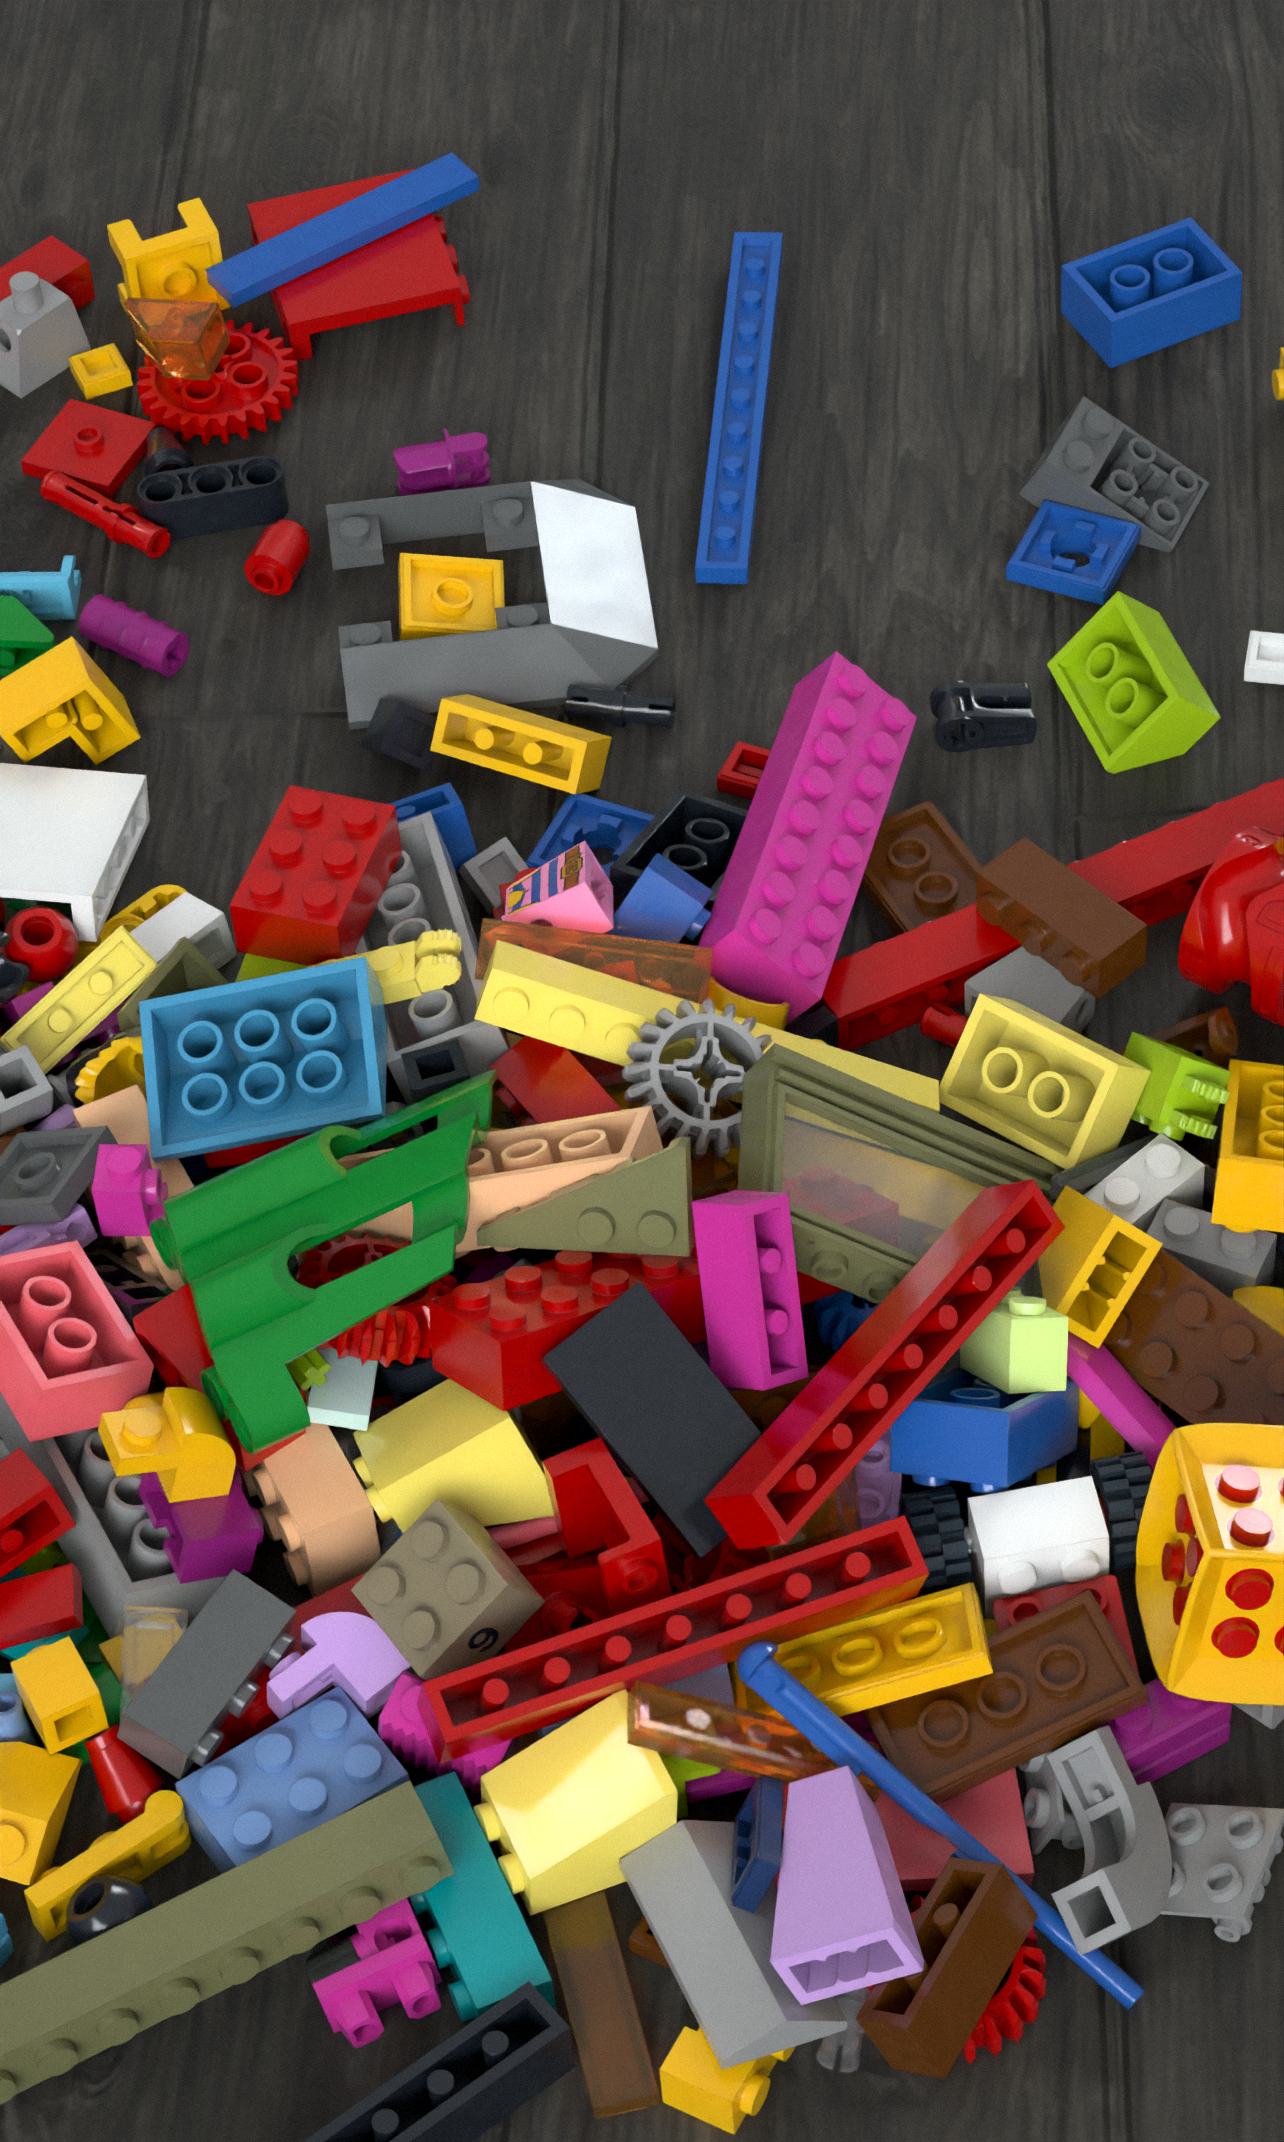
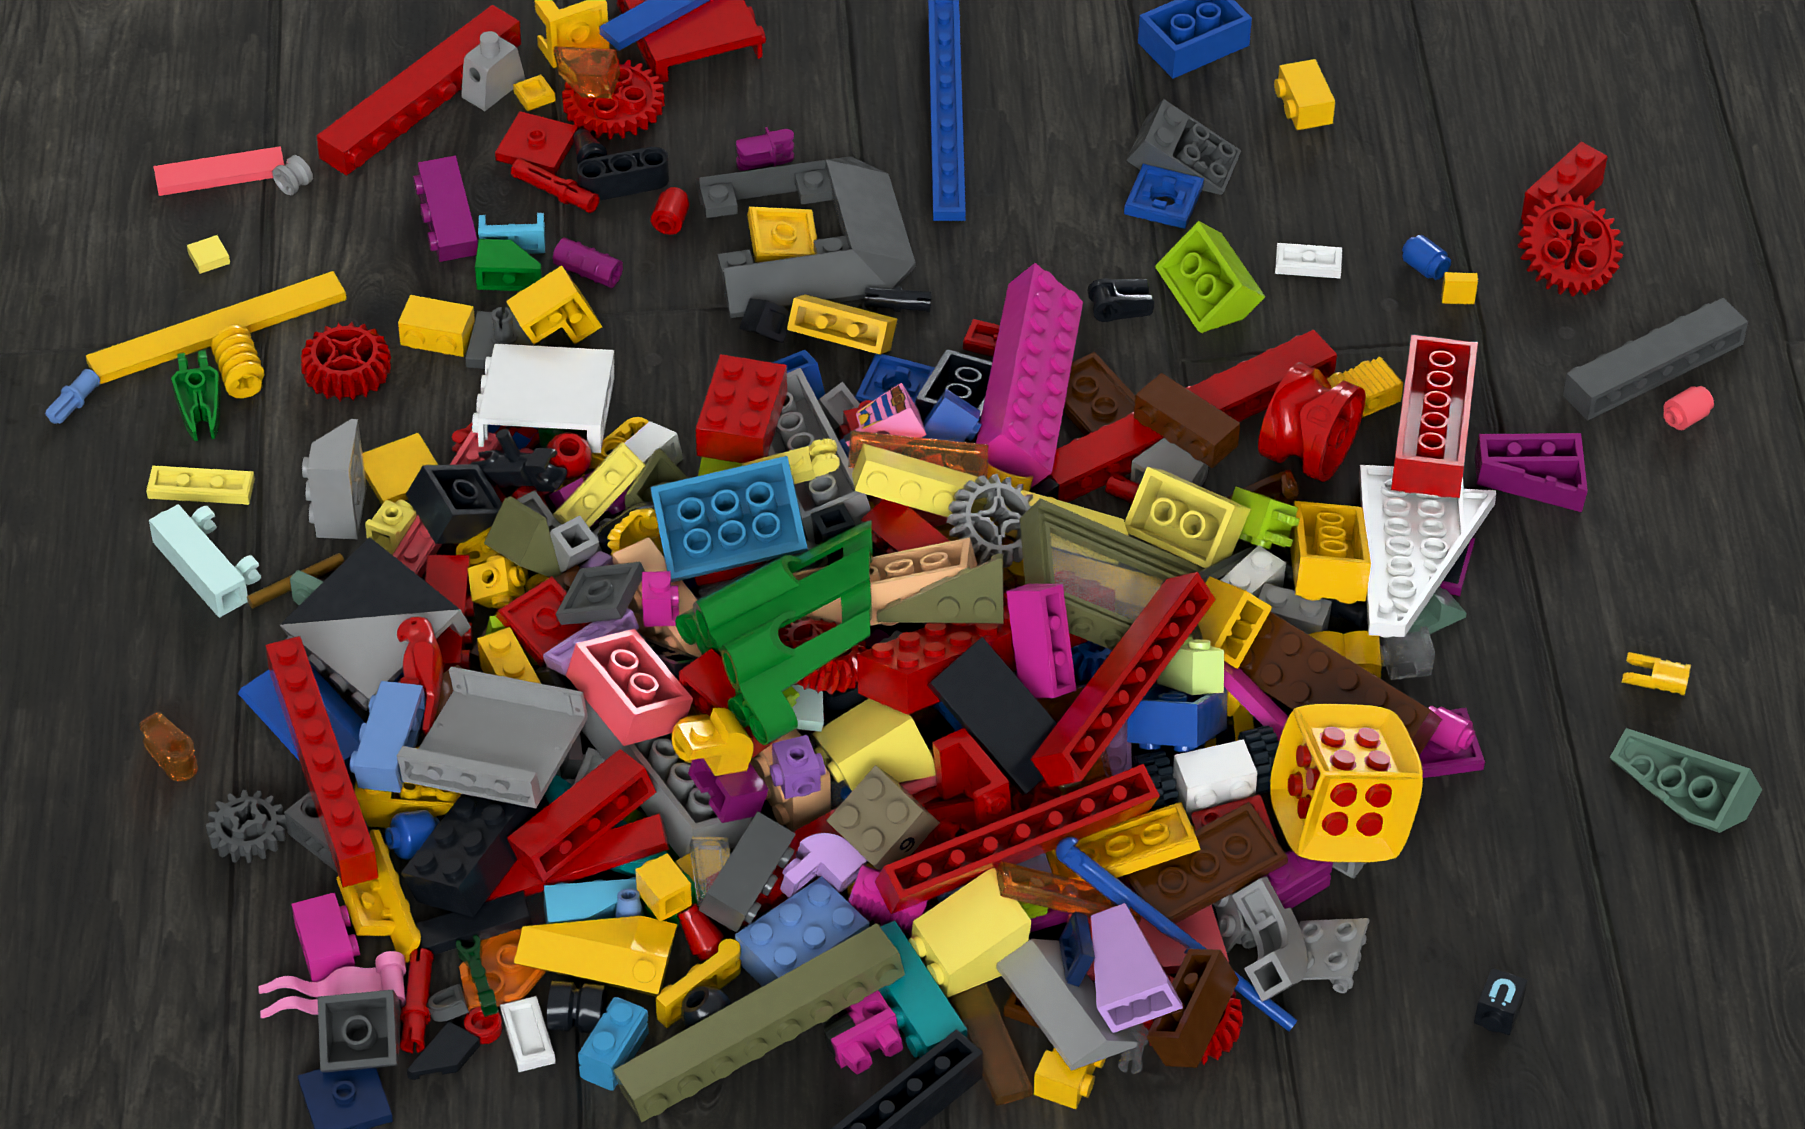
camera: 10 degrees left, 0 degrees up
none -> medium lavender brick [770,735,825,799]

